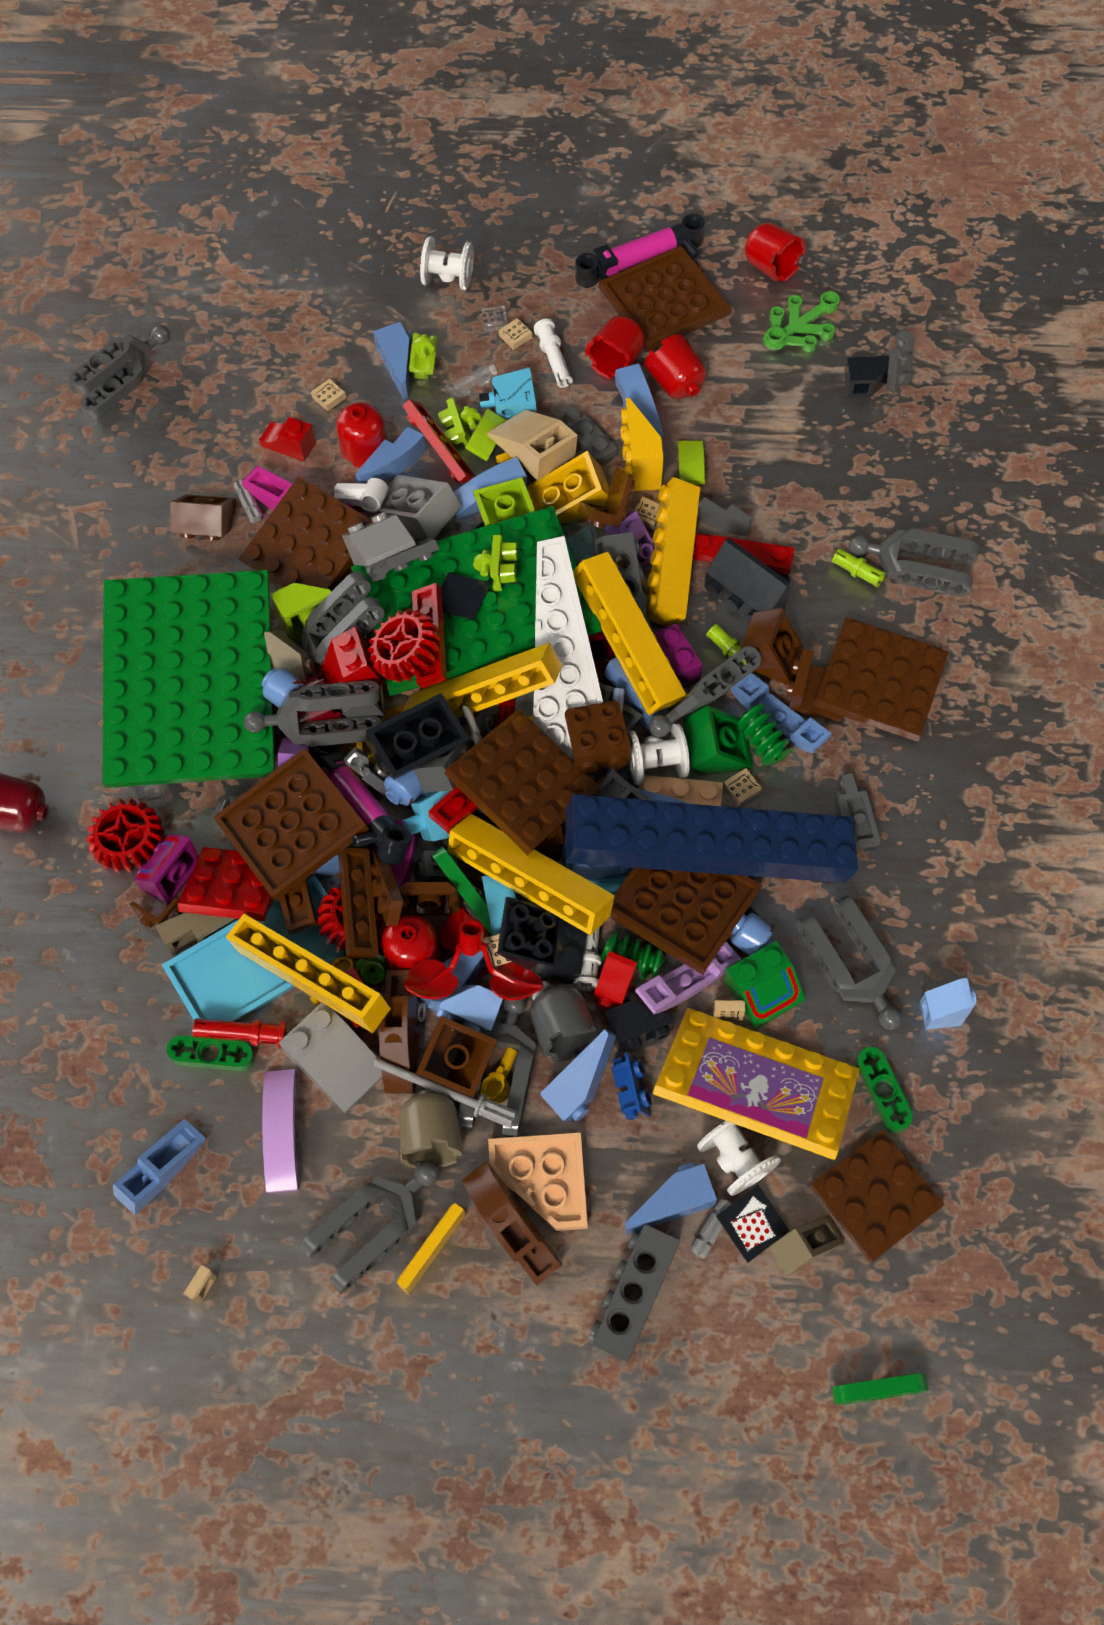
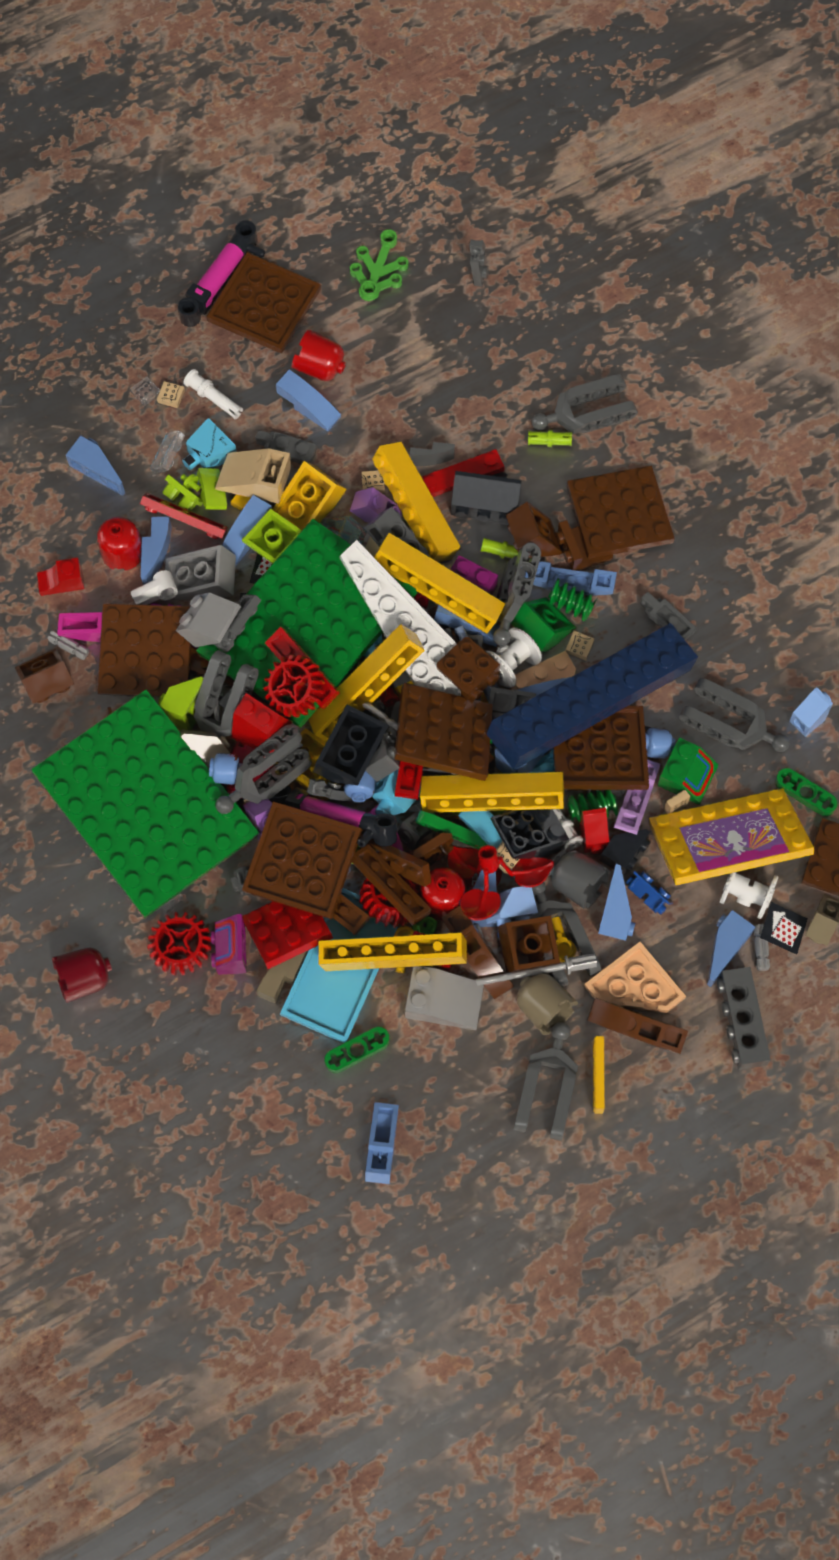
camera: 35 degrees left, 5 degrees up
reddish brown bracket [129,896,183,929] -> none
tan tile [183,1265,217,1304] -> none
red pin [193,1018,287,1048] -> none
lavender slope [262,1069,298,1193] -> none
tan tile [311,379,346,412] -> none
lime hips [409,333,438,380] -> none
white hose [420,236,474,291] -> none
black sticker [441,573,491,620] -> none
lime hips [473,535,518,591] -> none
reddish brown bracket [578,467,635,528] -> none
red cylinder [585,316,645,380] -> none
yellow slope [620,398,663,491] -> none
lime slope [677,441,705,485] -> none
red cylinder [745,222,806,282] -> none
black slope [844,356,889,397] -> none

